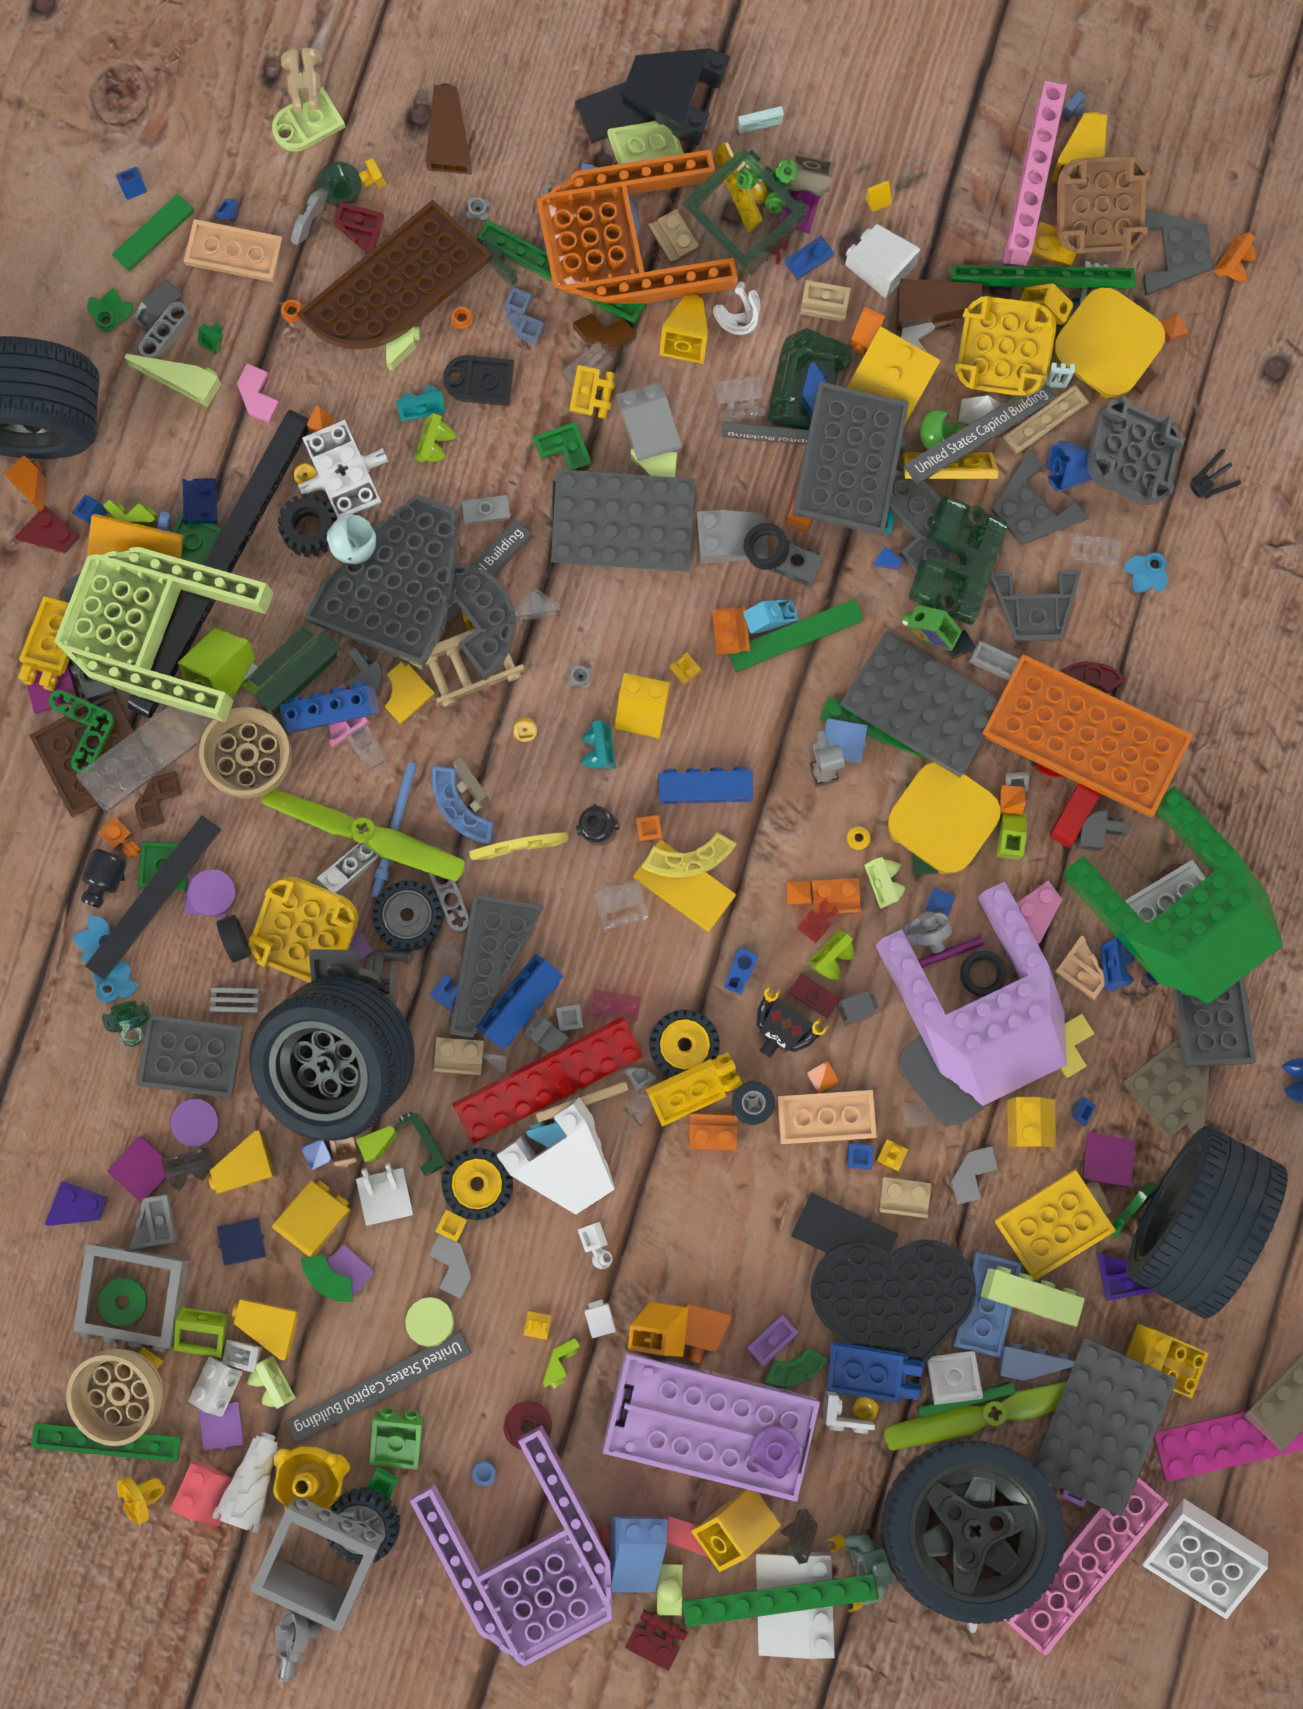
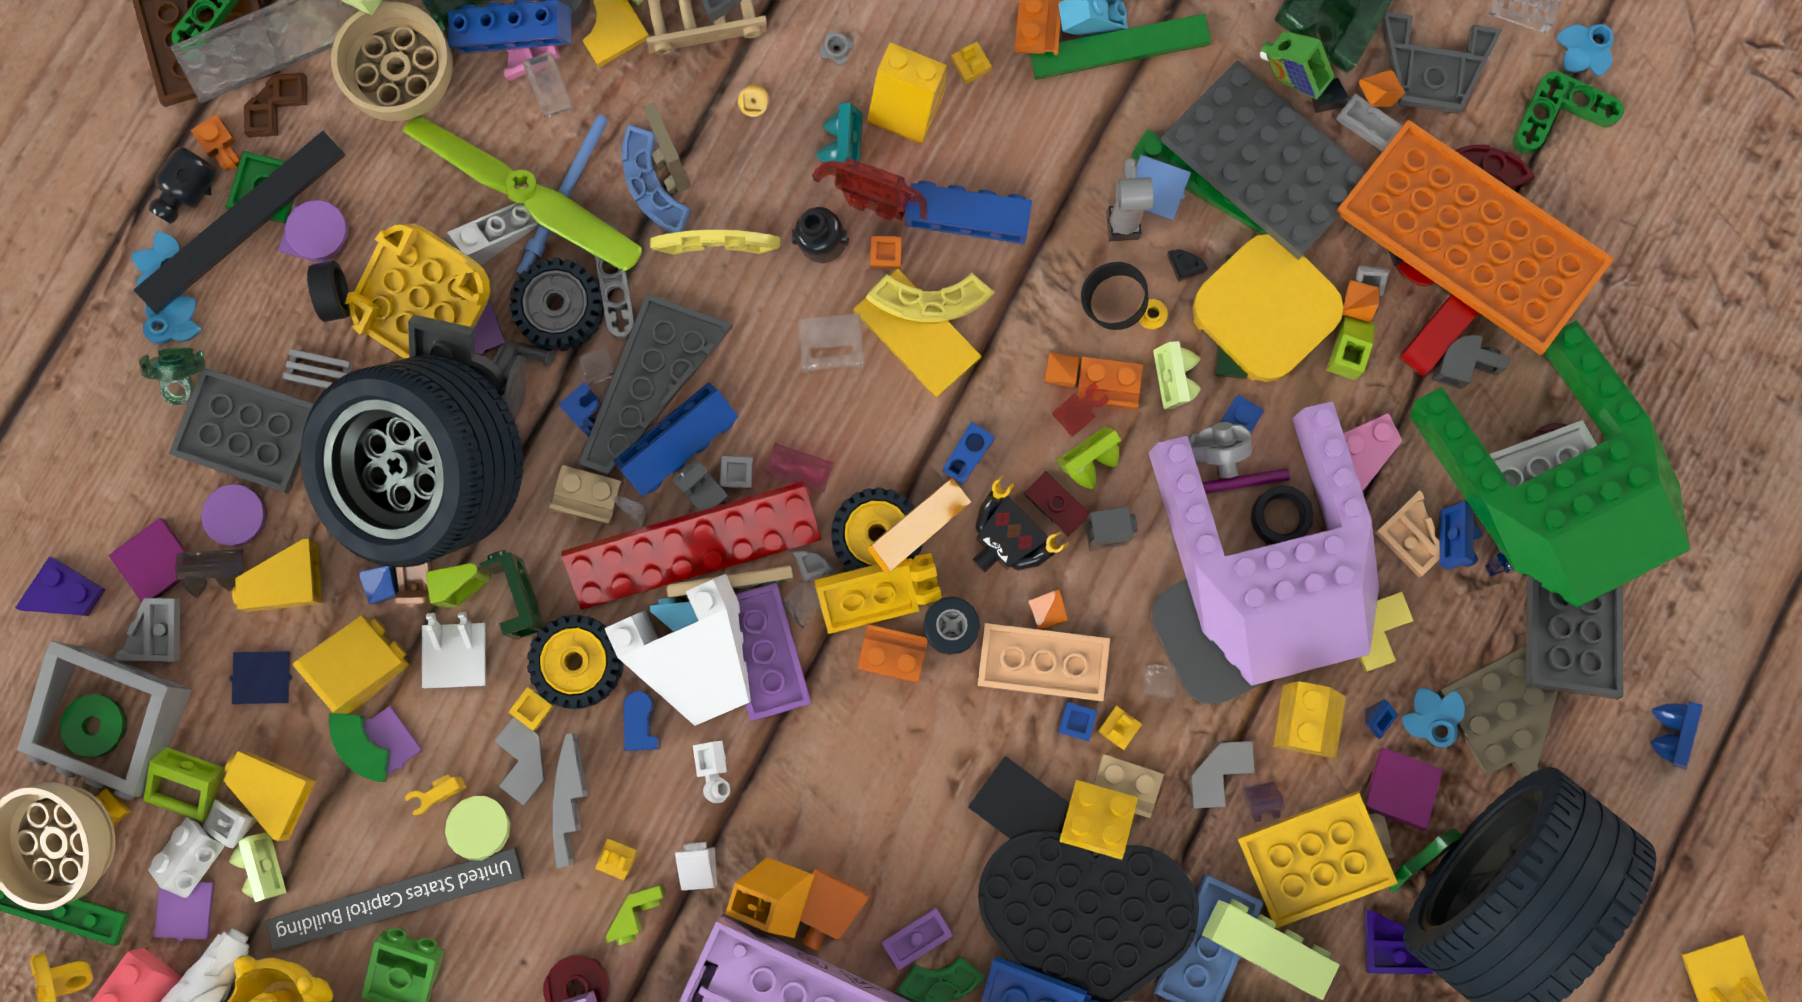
camera: 15 degrees right, 0 degrees up
none -> yellow plate [405,774,467,815]
none -> light grey slope [553,733,588,868]
none -> blue leg [624,691,660,751]
none -> medium lavender plate [735,583,812,722]
none -> clear red plate [812,158,929,221]
none -> light orange tile [867,478,971,574]
none -> yellow plate [1059,780,1138,860]
none -> black tyre [1081,262,1149,330]
none -> black tile [1167,249,1208,282]
none -> tile [1243,781,1284,823]
none -> orange slope [1359,70,1406,107]
none -> dark azure plate [1401,687,1465,747]
none -> green beam [1513,71,1624,154]

